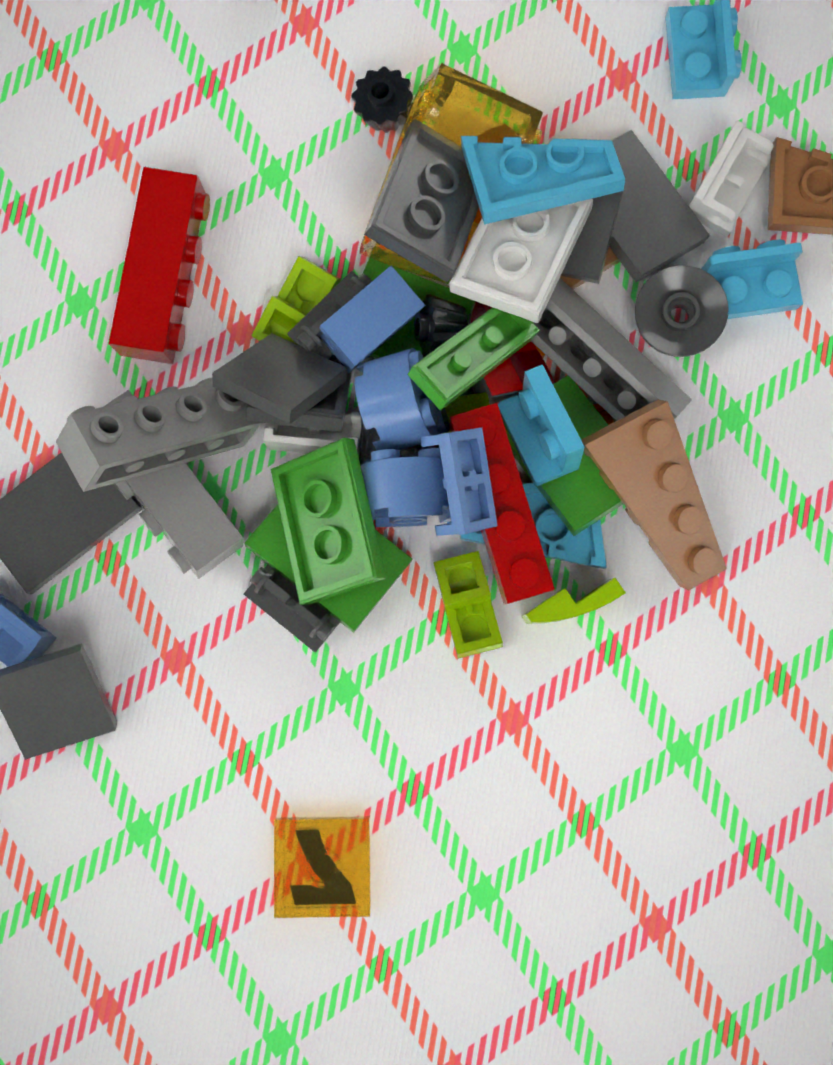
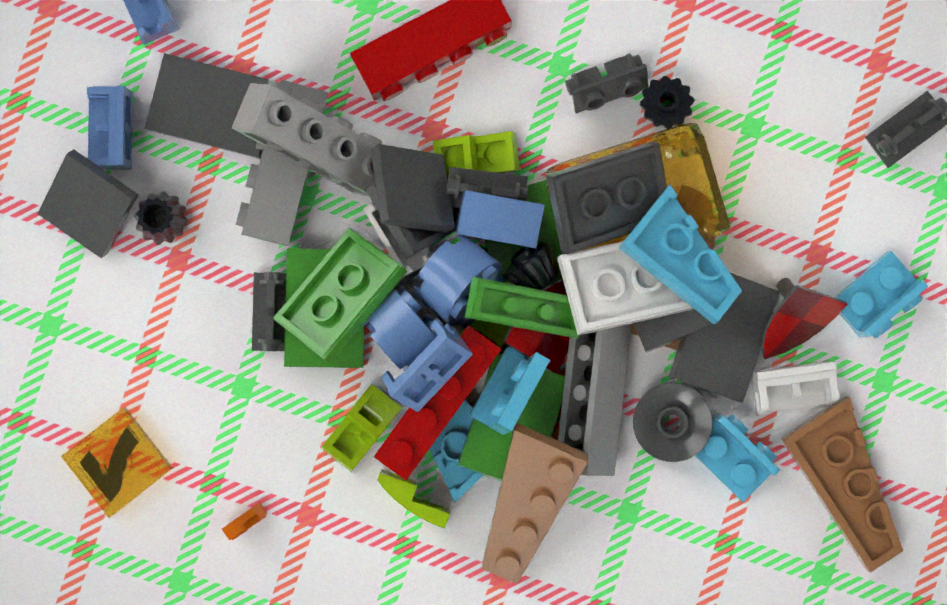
camera: 50 degrees right, 5 degrees up
none -> black piece [134,191,188,245]
none -> orange tile [222,502,267,541]
none -> dark grey hinge [565,53,648,113]
none -> shield [762,278,848,359]

